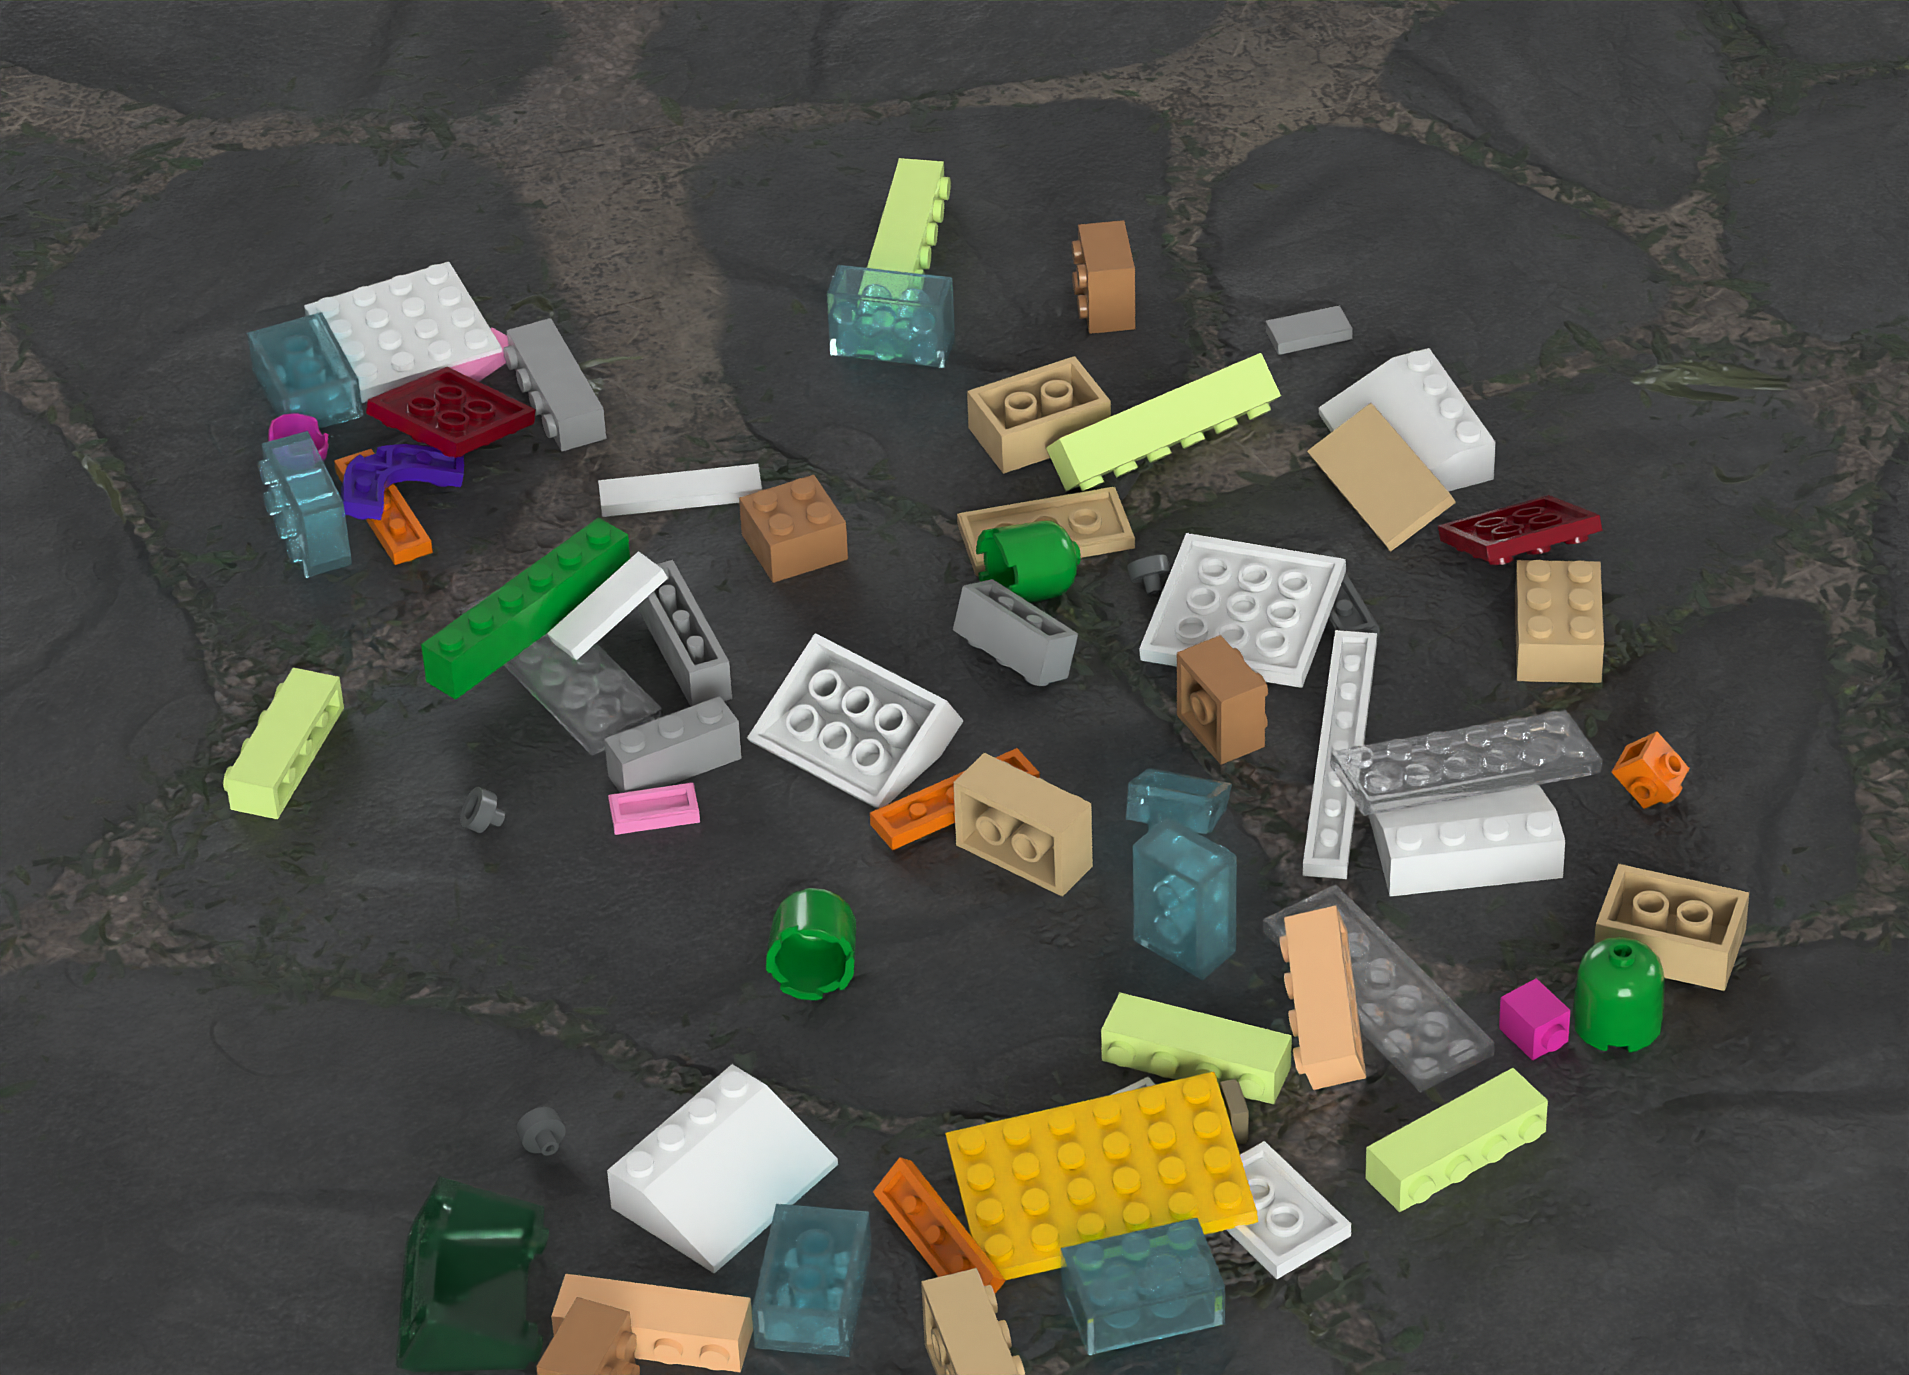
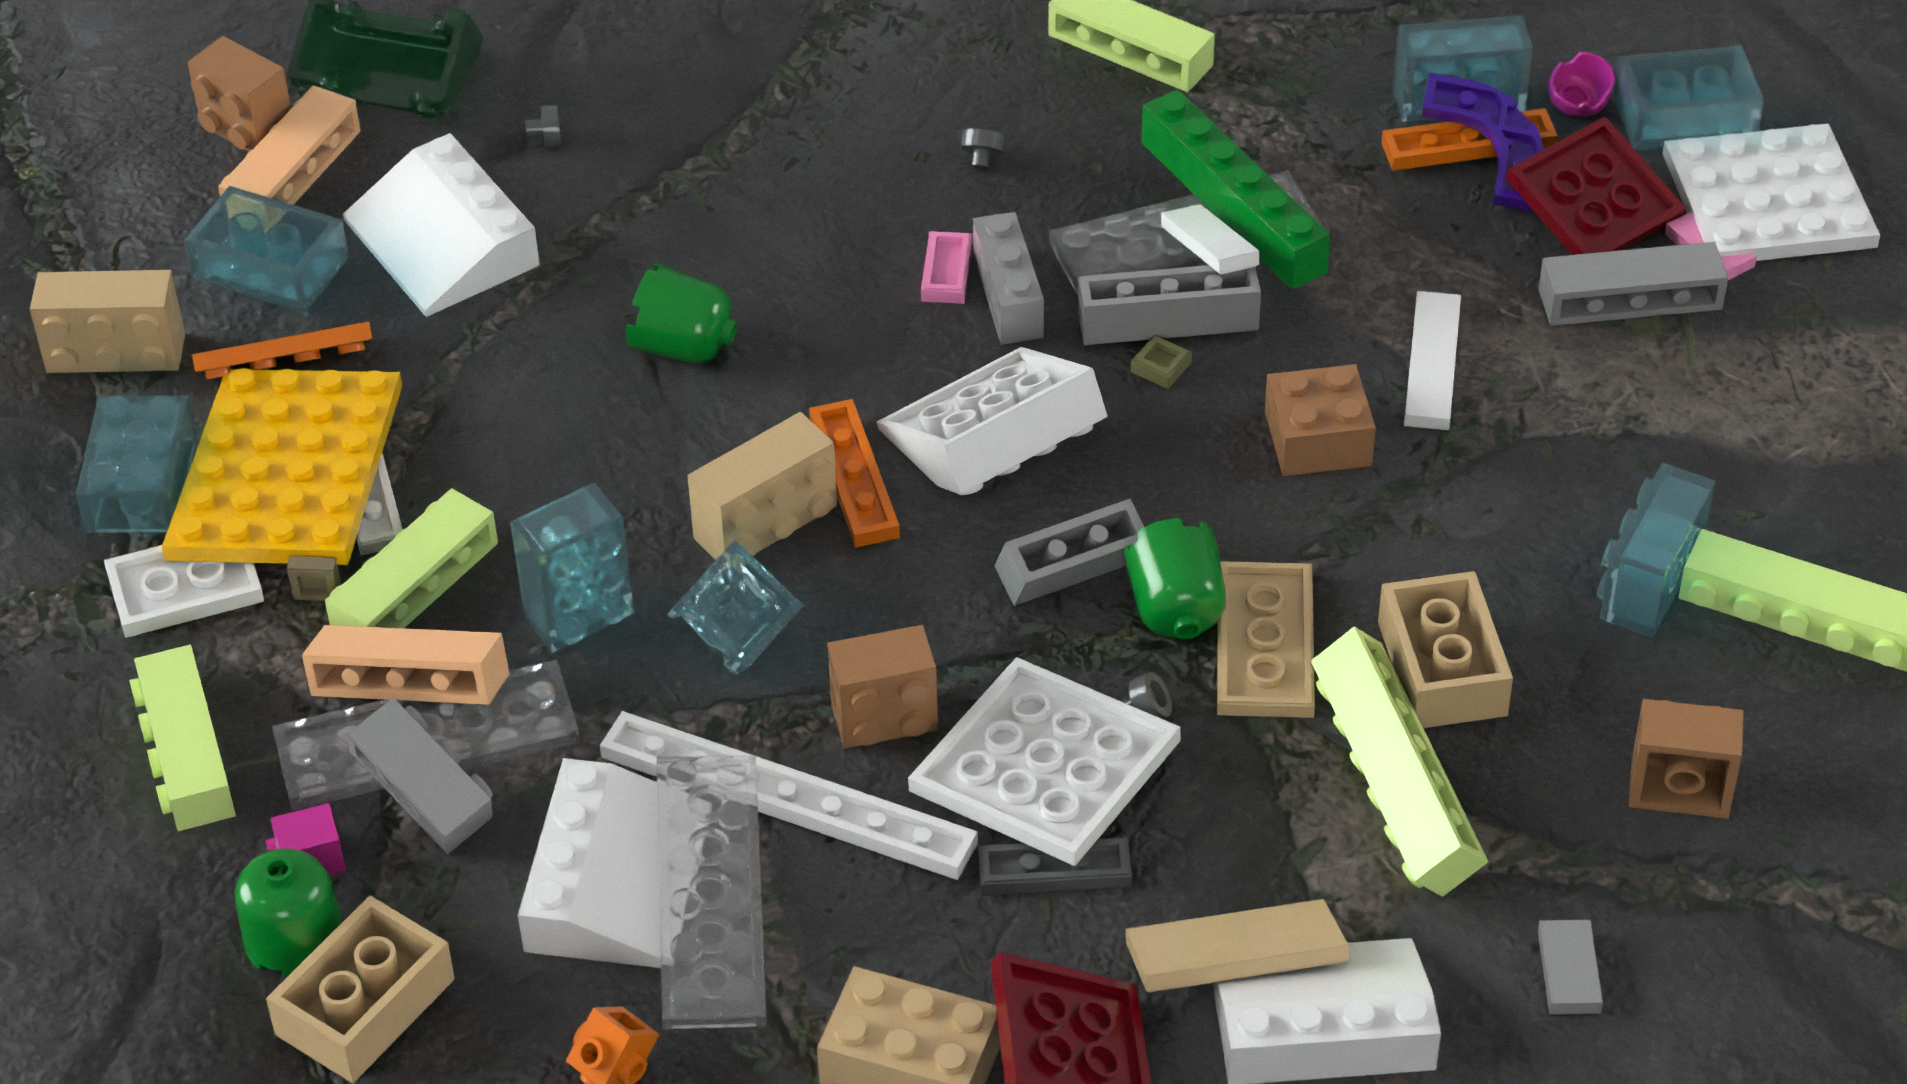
camera: 105 degrees right, 5 degrees up
none -> light grey brick [348,697,493,855]
none -> olive tile [1131,335,1192,389]

